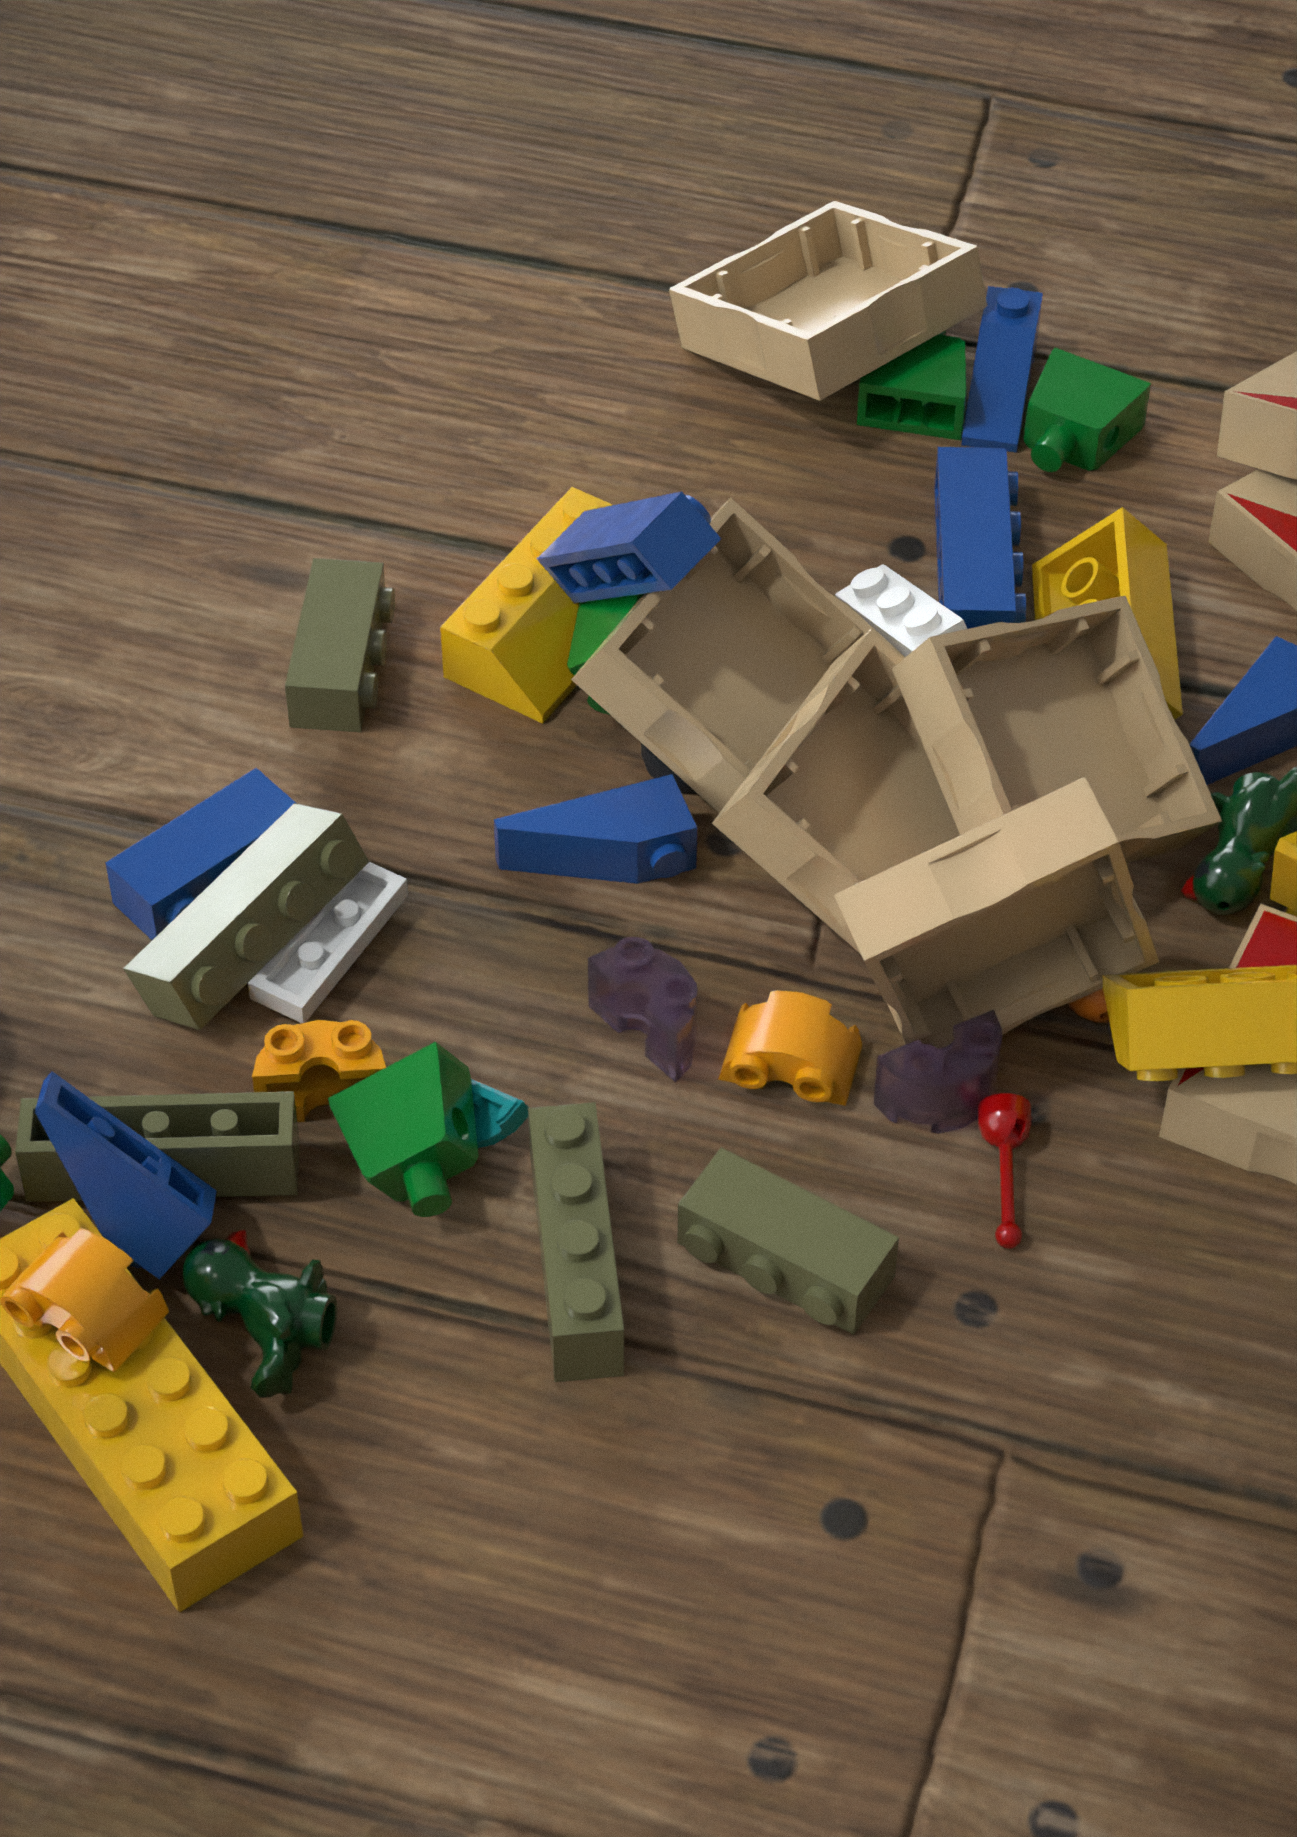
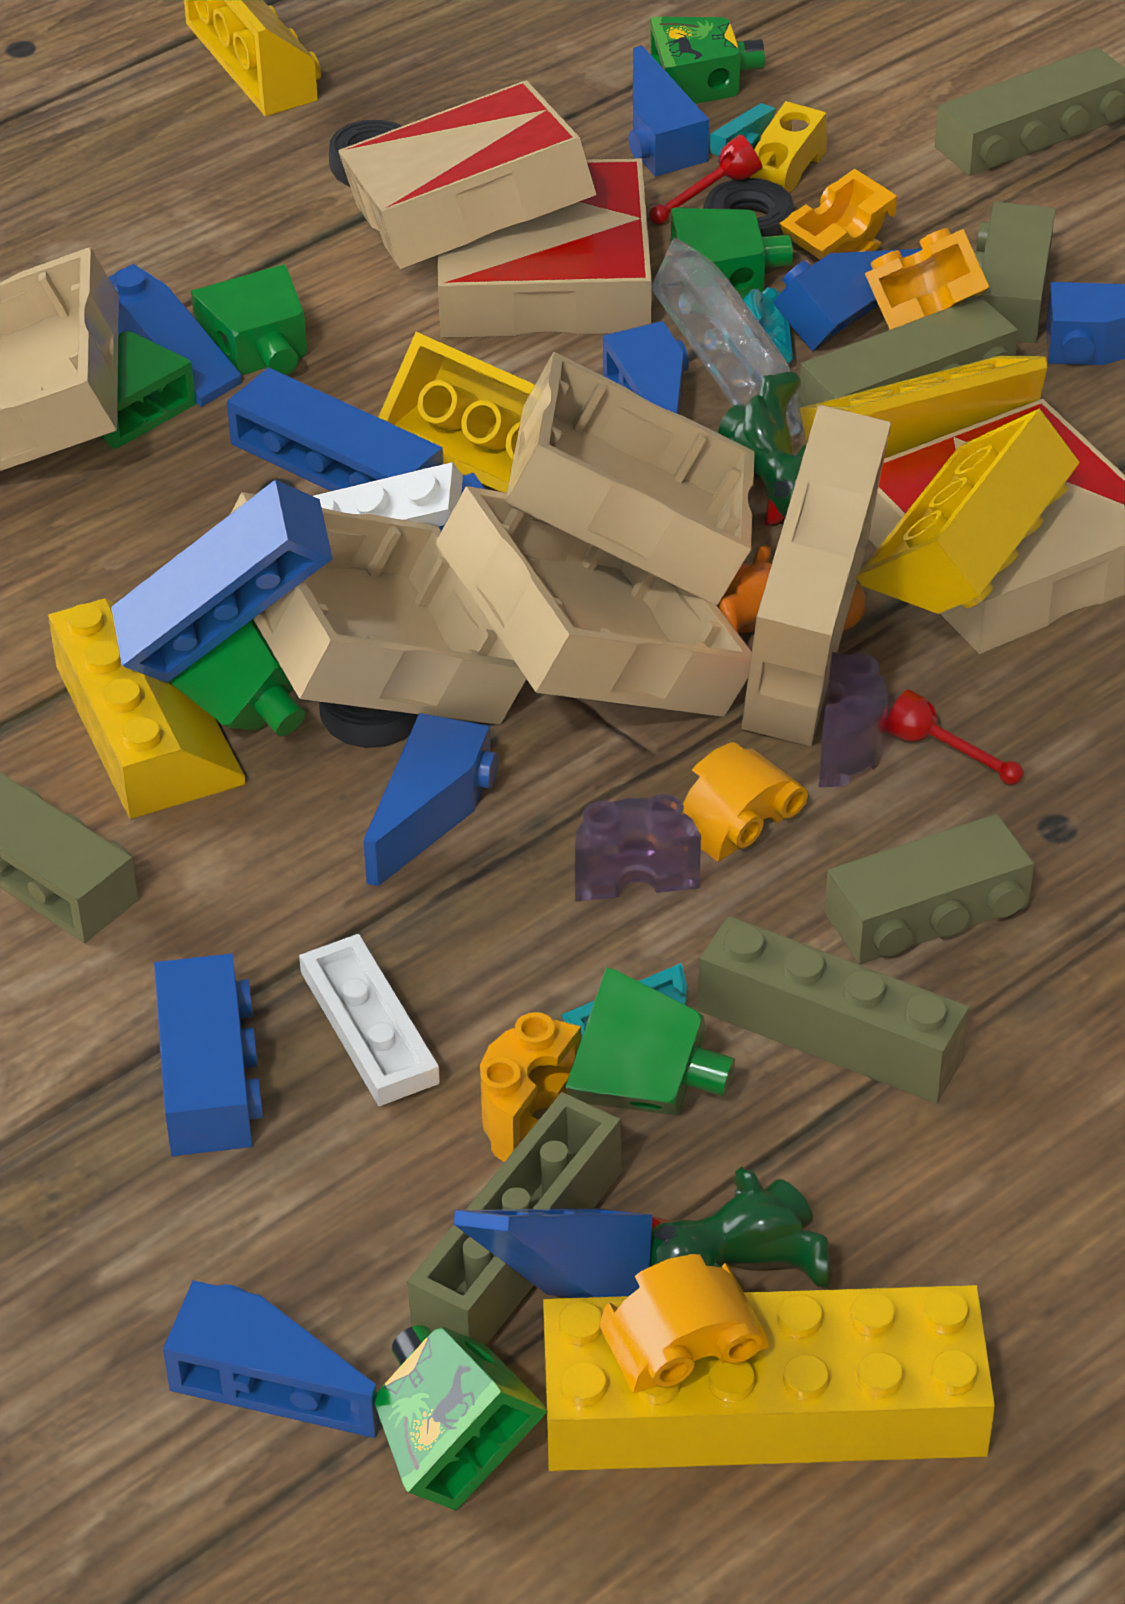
camera: 55 degrees left, 5 degrees down
olive brick [123,803,369,1030] -> none

